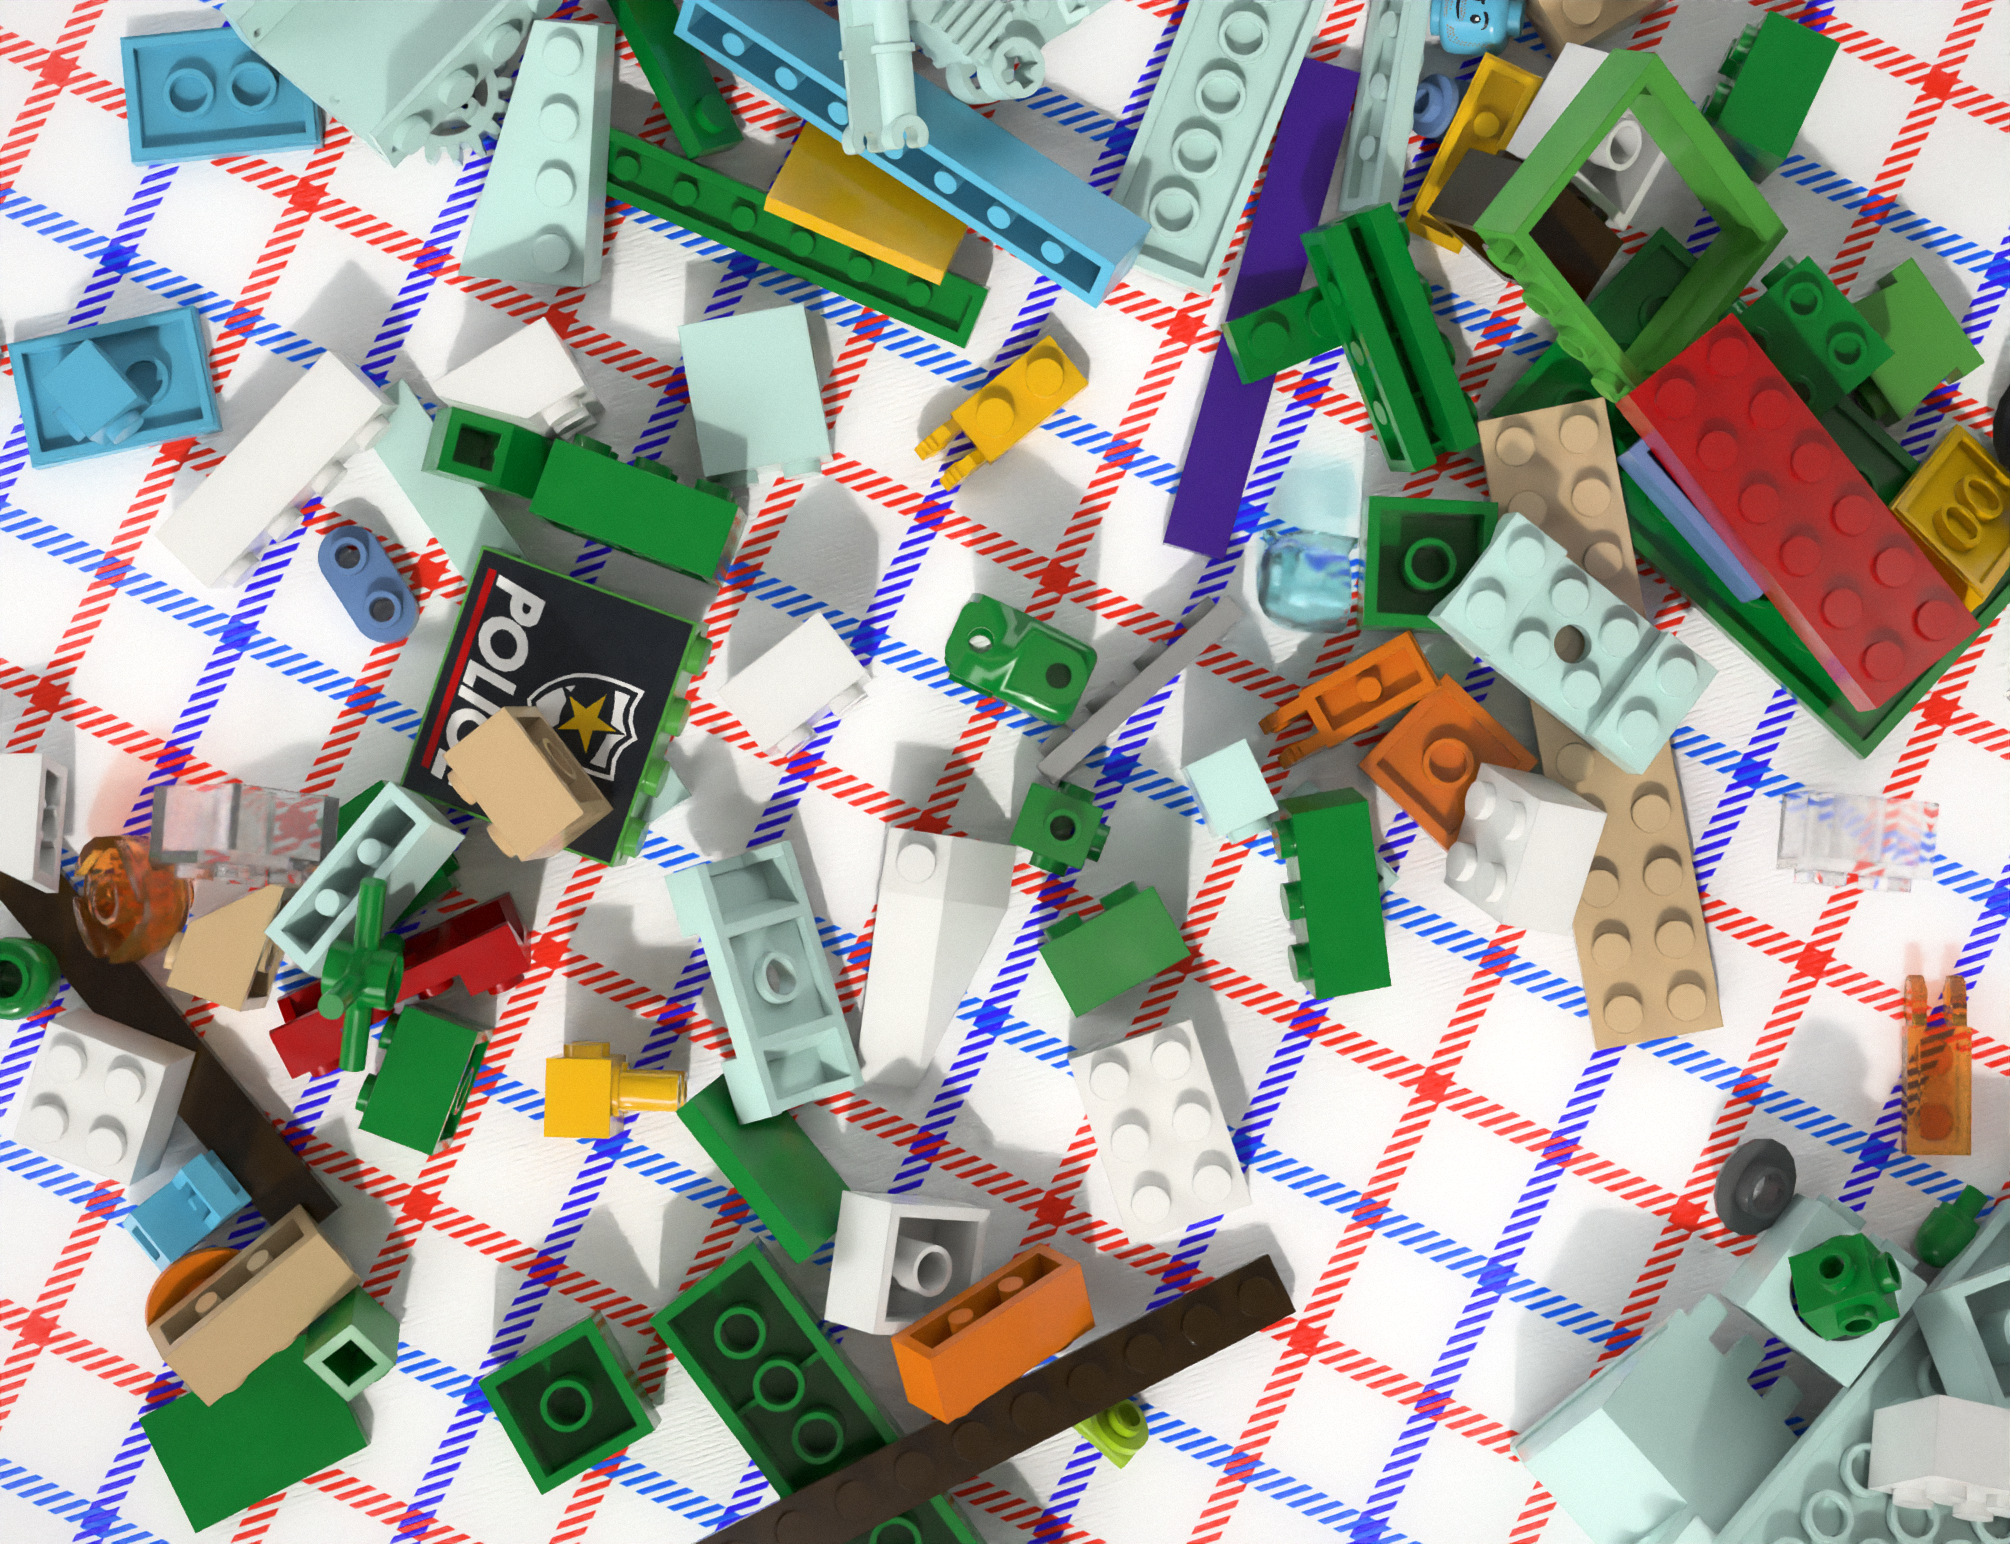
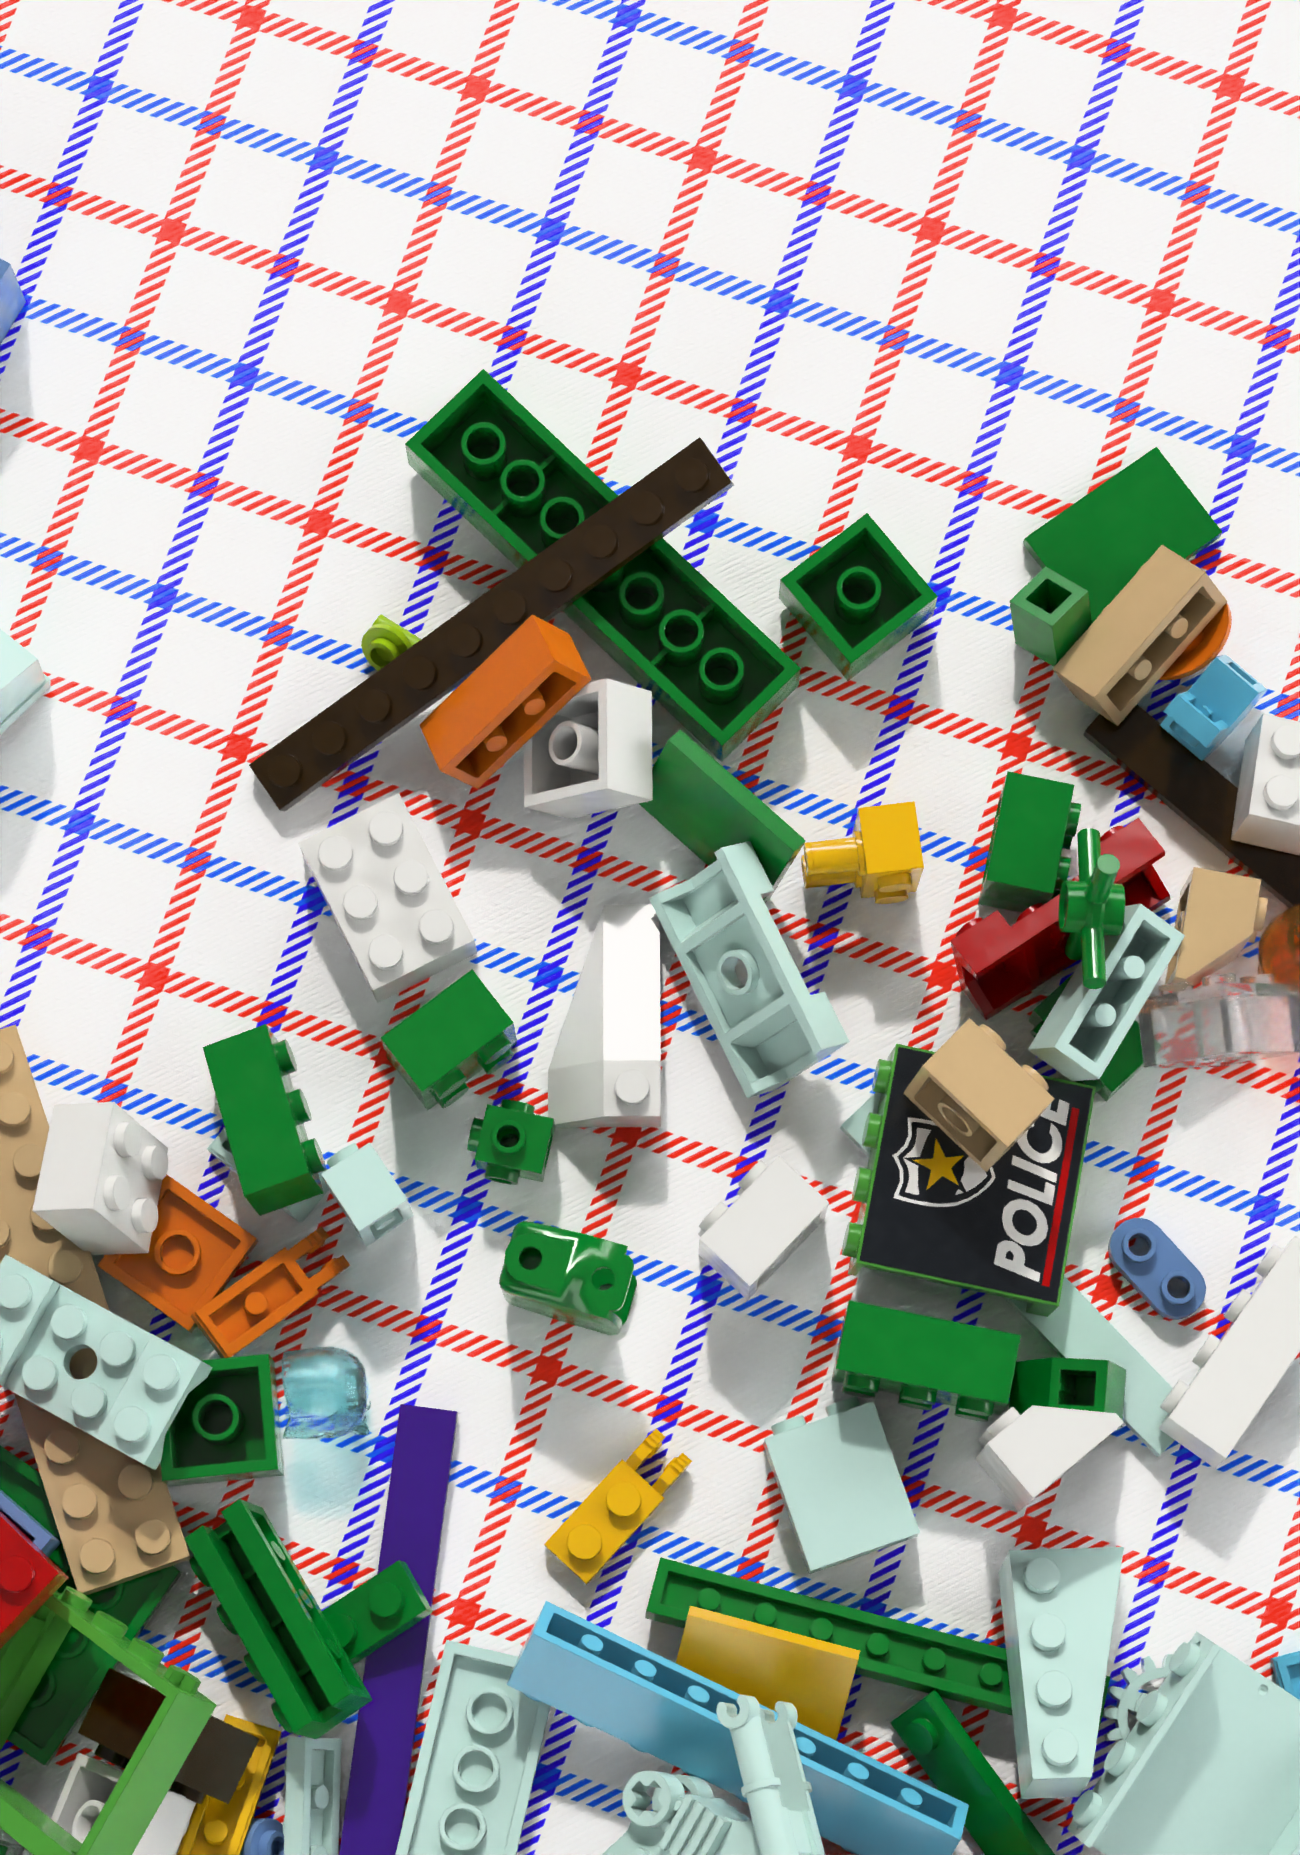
camera: 170 degrees right, 10 degrees down
light grey plate [1036,595,1245,785] -> none

